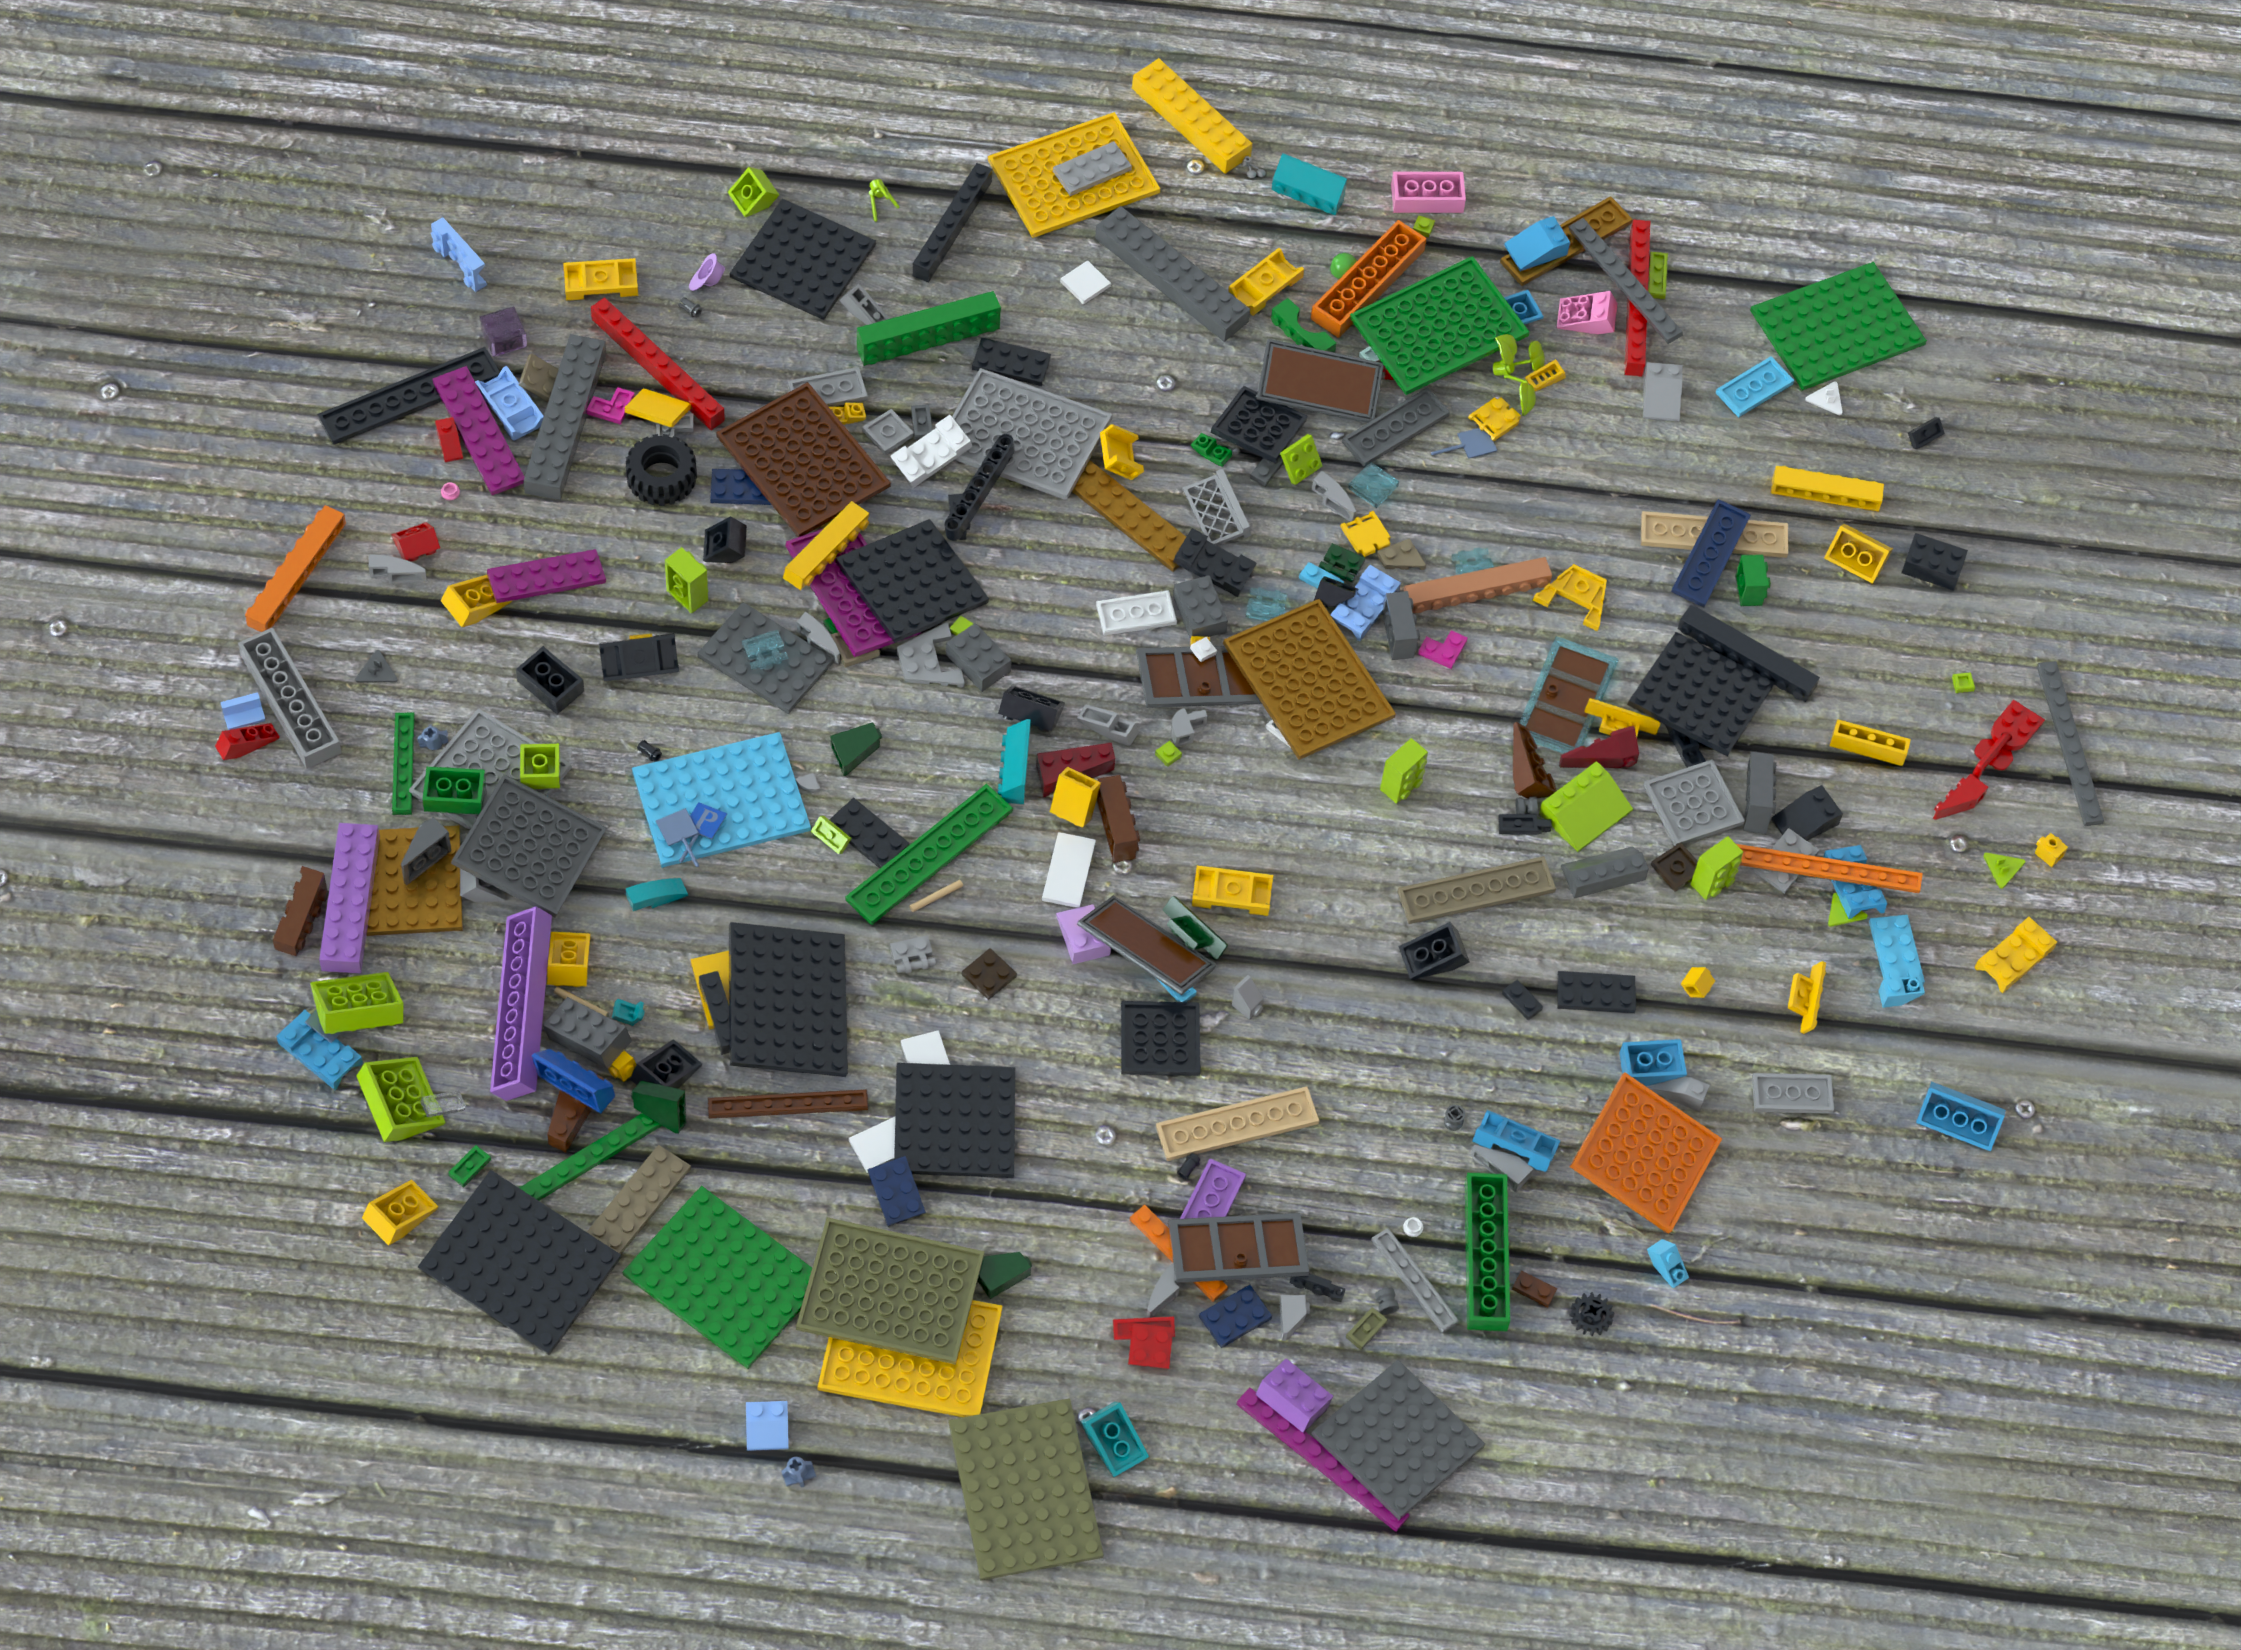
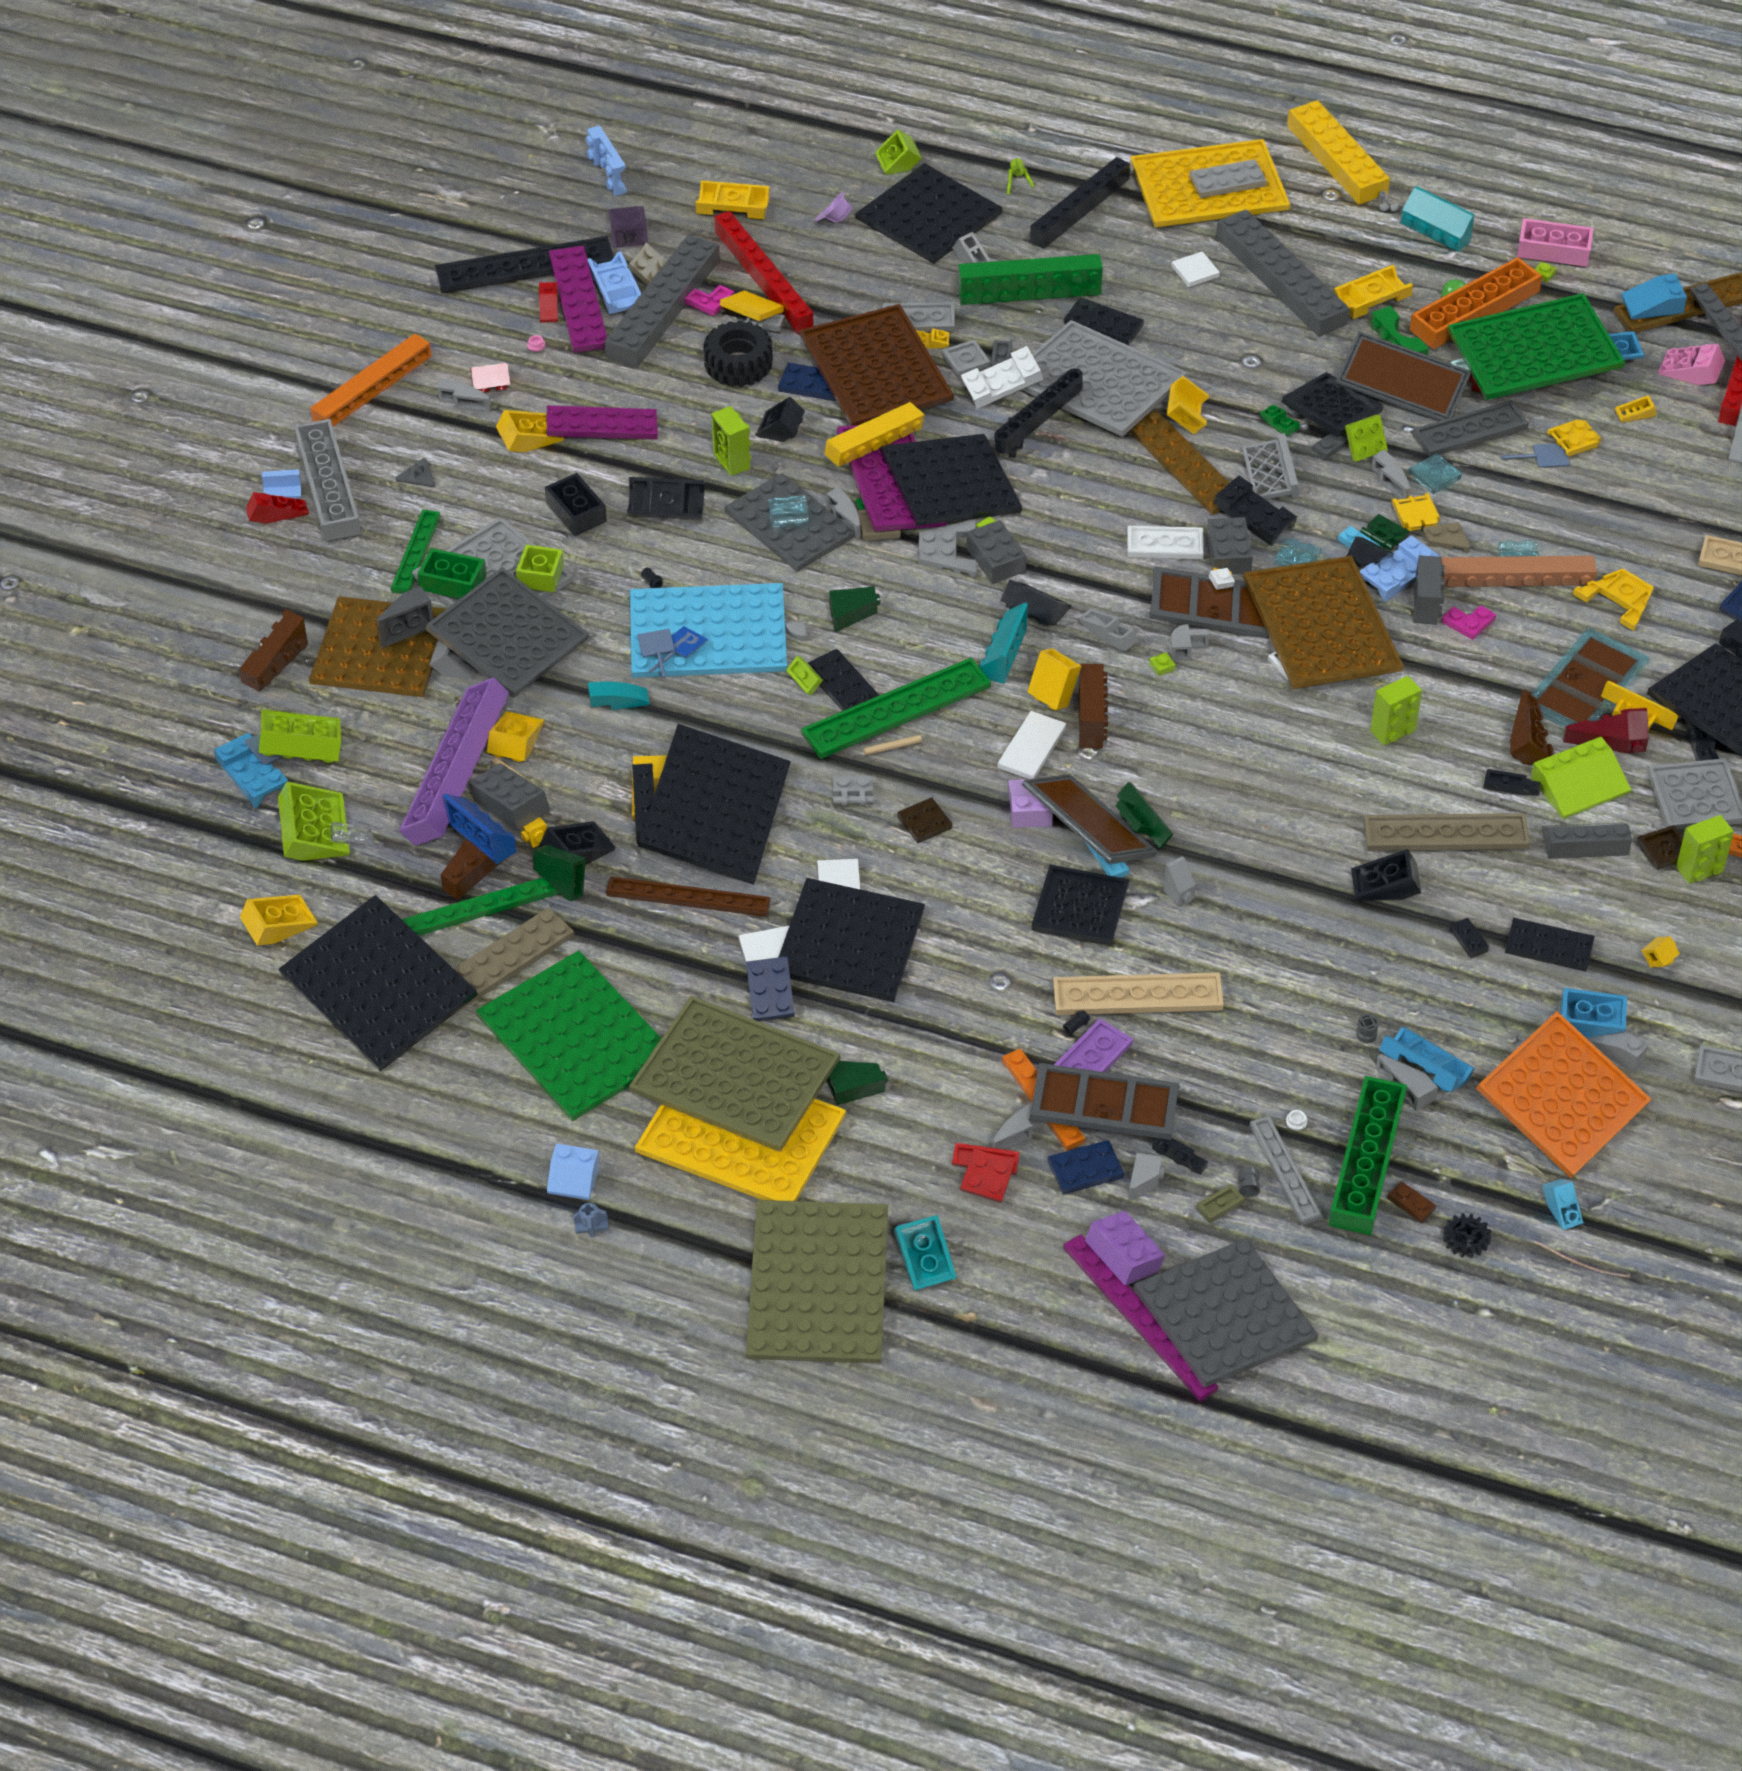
camera: 20 degrees right, 10 degrees down
medium lavender brick [319,823,380,973] -> none
sand blue piece [418,724,449,750] -> none
green plate [448,1145,491,1188] -> none
teal bracket [612,999,645,1026] -> none
dark grey pin [678,297,702,317] -> none
dark red wedge [1036,742,1116,798] -> none
yellow piece [1192,865,1273,916] -> none
lime plant [1493,334,1545,416] -> none
dark grey wheel [1515,797,1538,814] -> none

